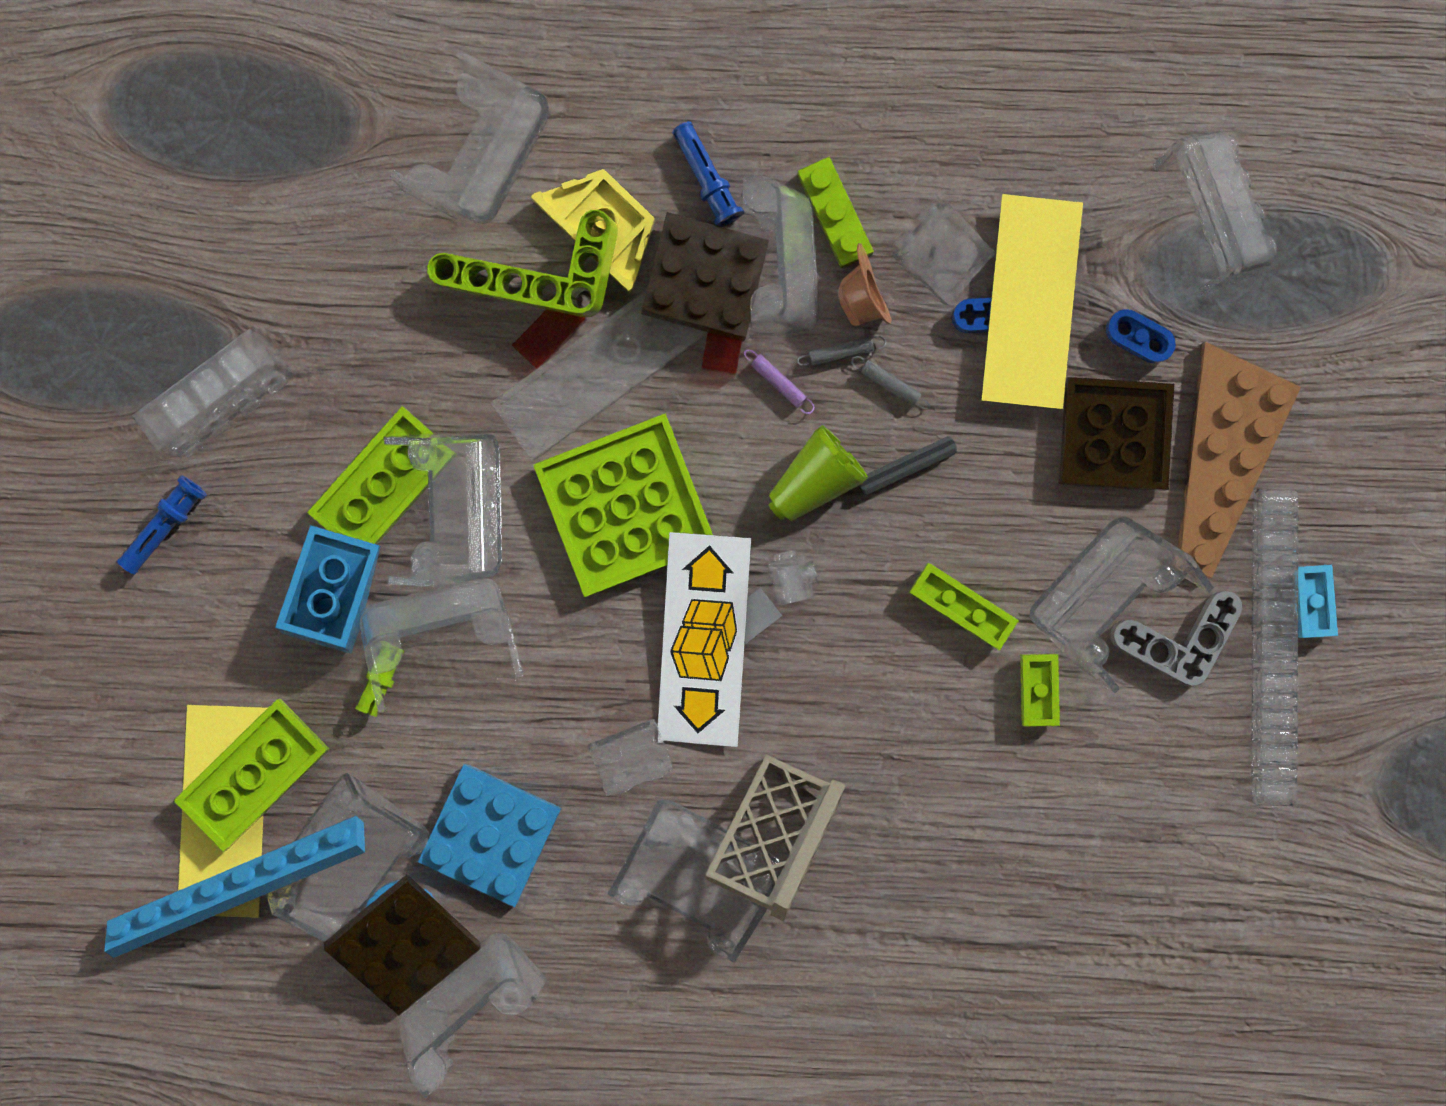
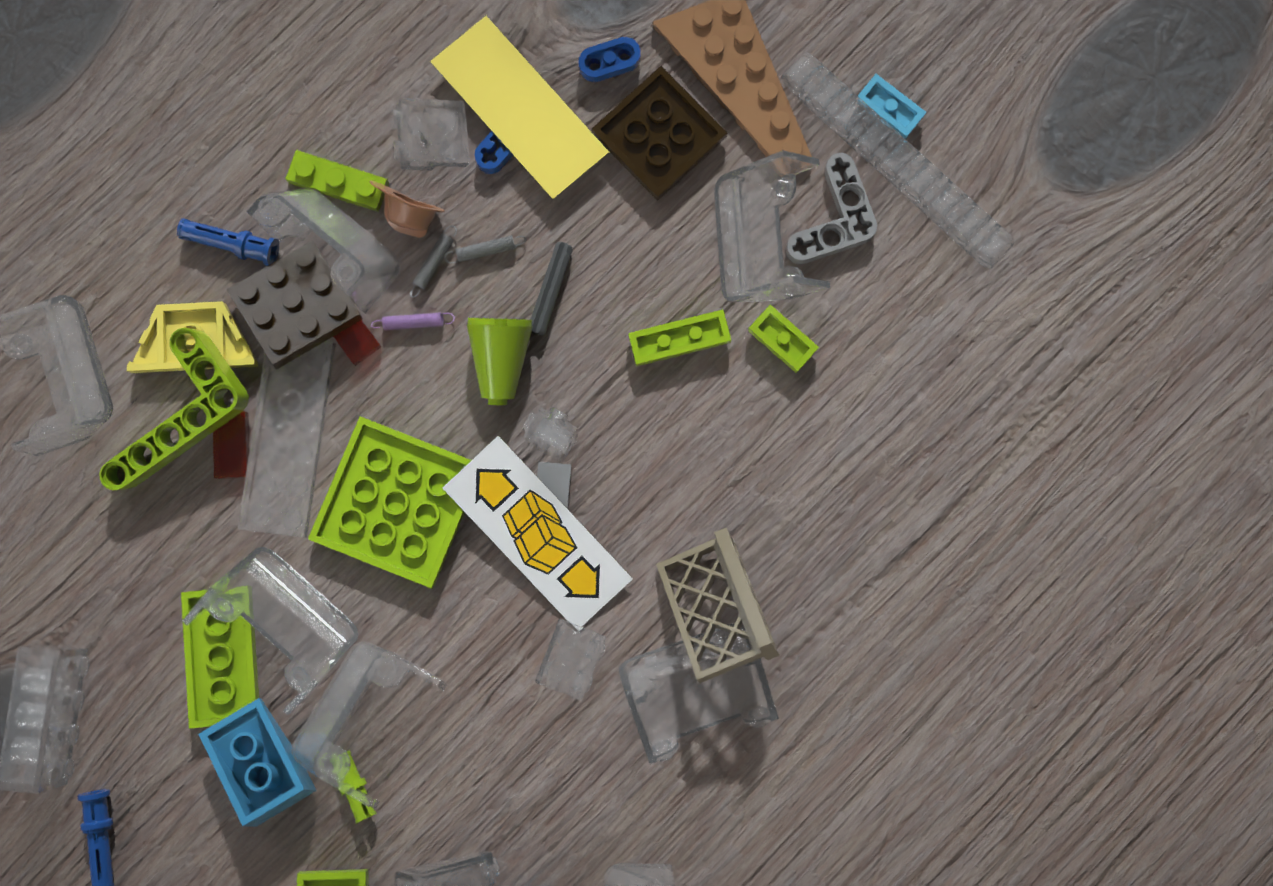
camera: 45 degrees left, 5 degrees down
dark azure plate [418,763,561,907] -> none

